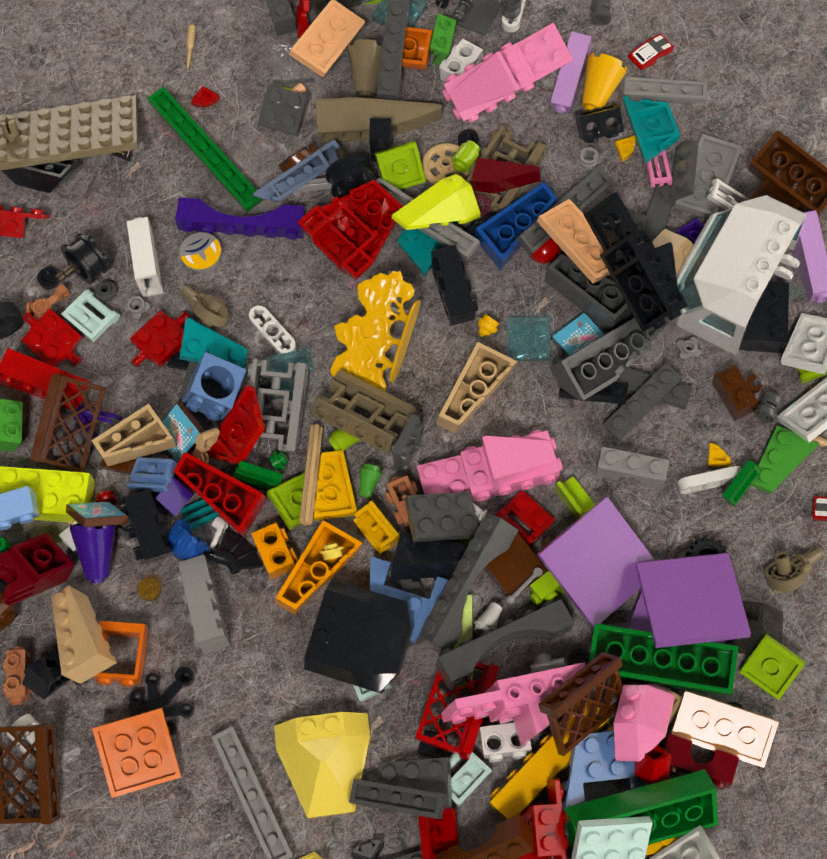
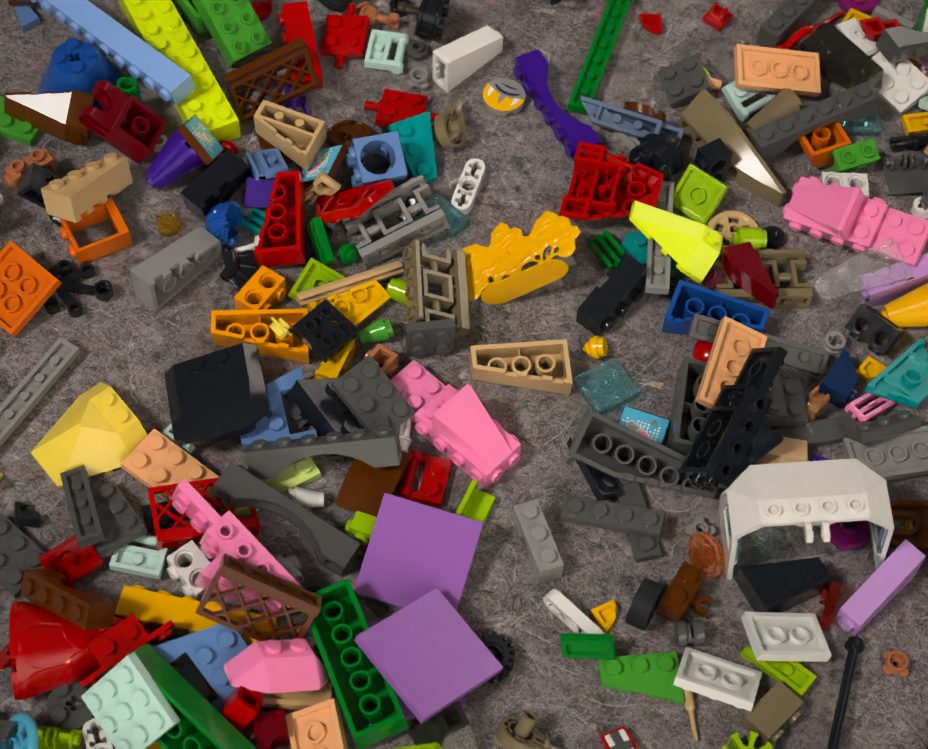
camera: 50 degrees right, 10 degrees down
light grey hinge [506,567,543,604] -> none
white tile [707,178,749,210] -> none
none -> light nougat plate [121,428,221,520]
none -> black plate [291,299,360,363]
none -> reddish brown tile [327,120,372,154]
none -> green tile [587,229,625,271]
none -> black tyre [625,578,664,631]
none -> clear orange dish [688,531,725,581]
none -> red tile [702,2,733,32]
none -> light aqua plate [721,81,776,121]
none -> medium nougat plate [806,386,830,422]
none -> clear wing [807,237,914,304]
none -> dark blue slope [818,349,858,409]
none -> clear red plate [819,581,842,631]

